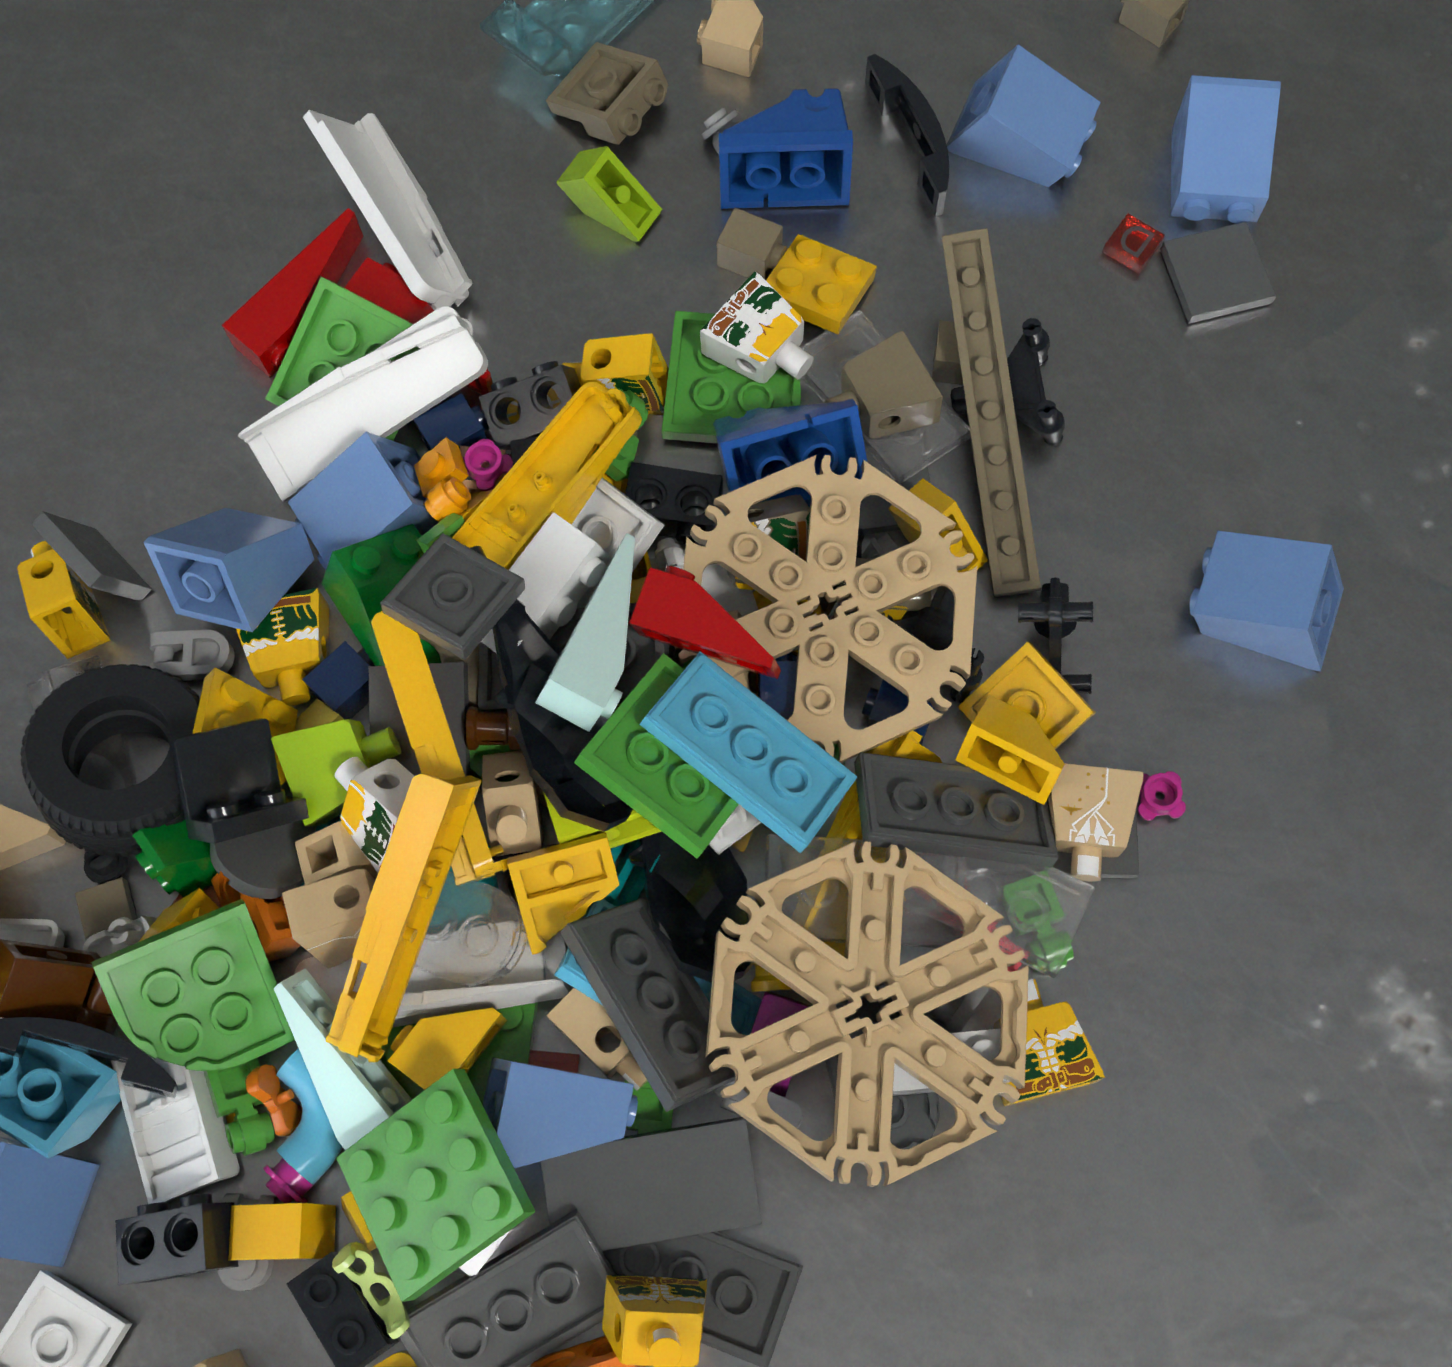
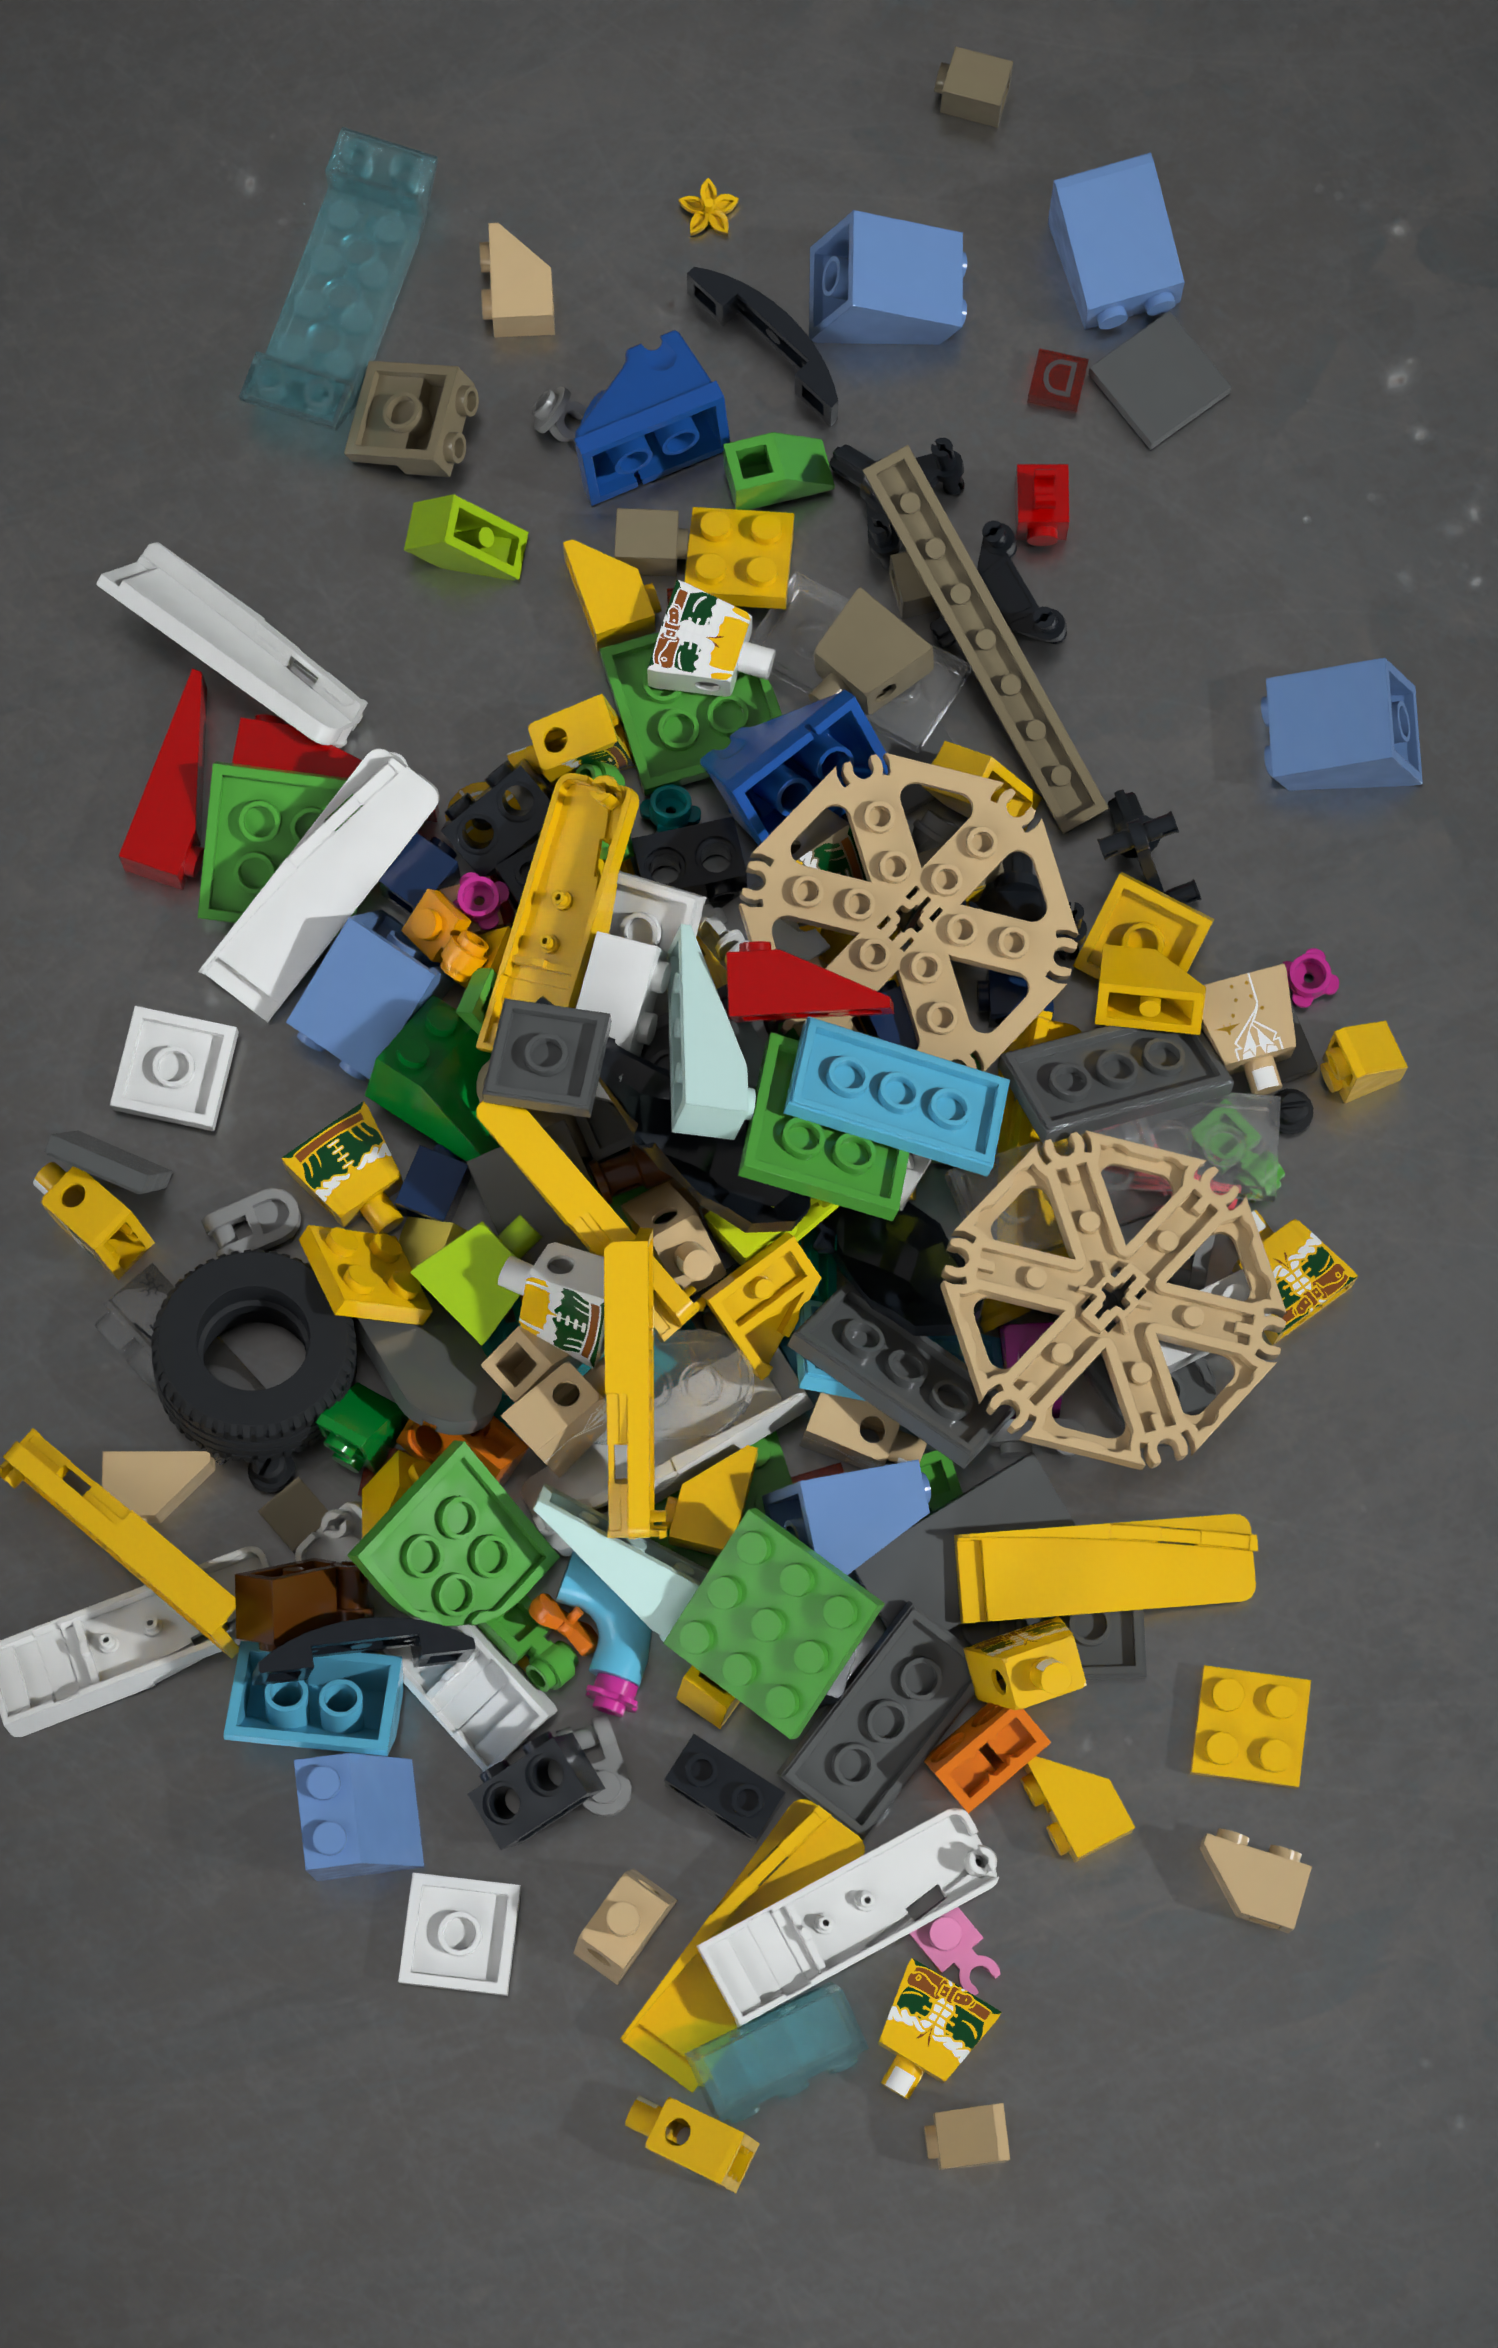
camera: 25 degrees left, 5 degrees up
medium blue slope [143,508,314,632] -> none
black bracket [171,718,309,844] -> none
yellow slope [228,1203,336,1261] -> none
yellowish green cap [332,1242,410,1339] -> none
none -> white plate [110,1006,239,1131]
none -> yellow slope [563,539,662,651]
none -> teal plate [640,785,701,833]
none -> yellow plant [678,178,739,236]
none -> bright green slope [723,432,835,510]
none -> black axle [829,438,965,571]
none -> yellow piece [954,1514,1258,1623]
none -> red brick [1014,464,1070,546]
none -> black piece [1267,1088,1314,1134]
none -> yellow slope [1320,1020,1408,1104]

